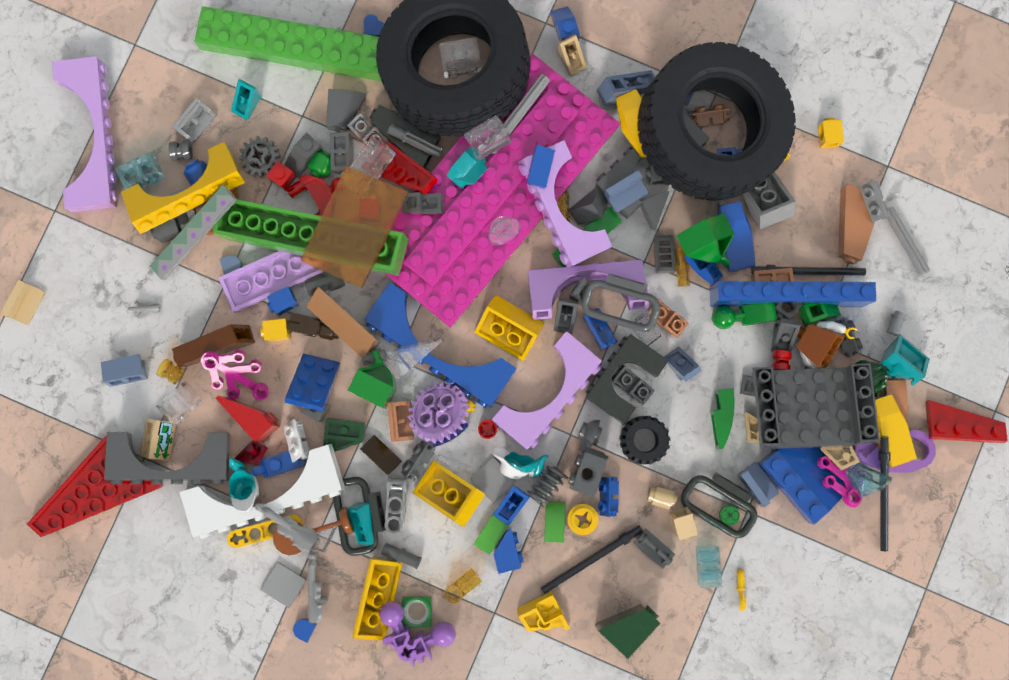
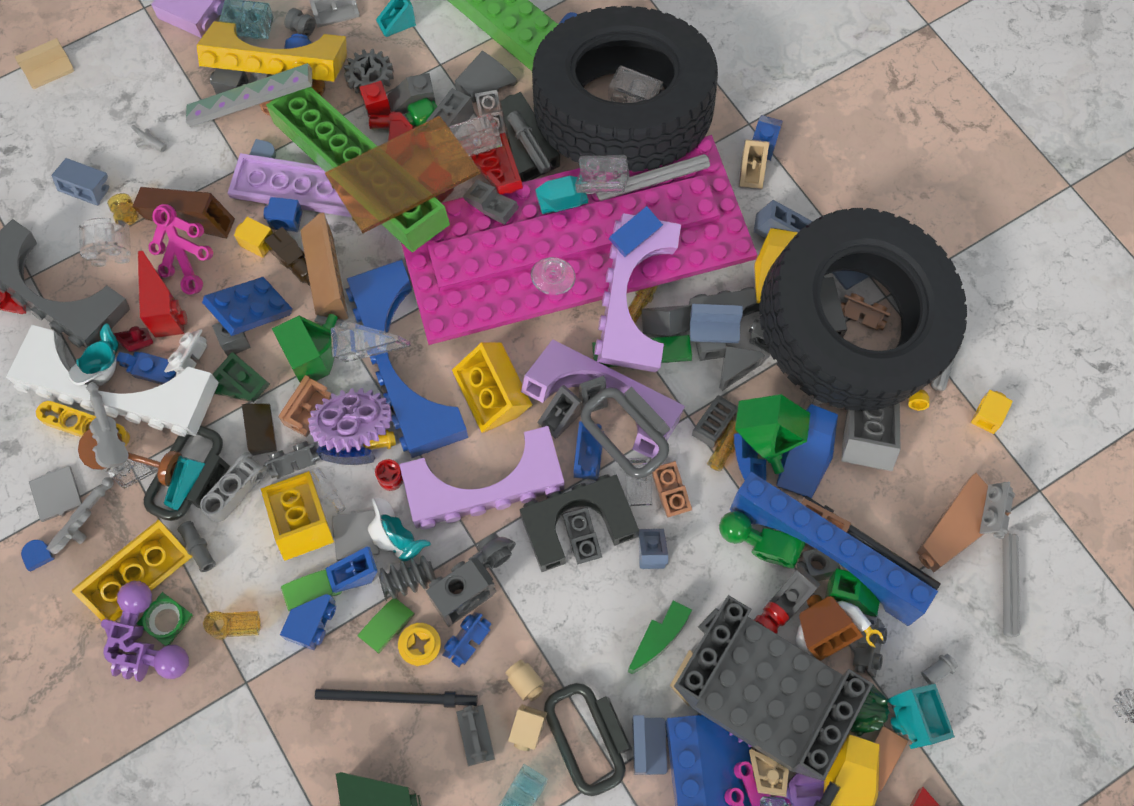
camera: 35 degrees right, 15 degrees down
panel [139,418,176,461] -> none
dark grey piece [304,267,345,297] -> none
yellow slope [517,591,570,631] -> none
black tyre [619,416,671,465] -> none
tile [719,505,740,525] -> none

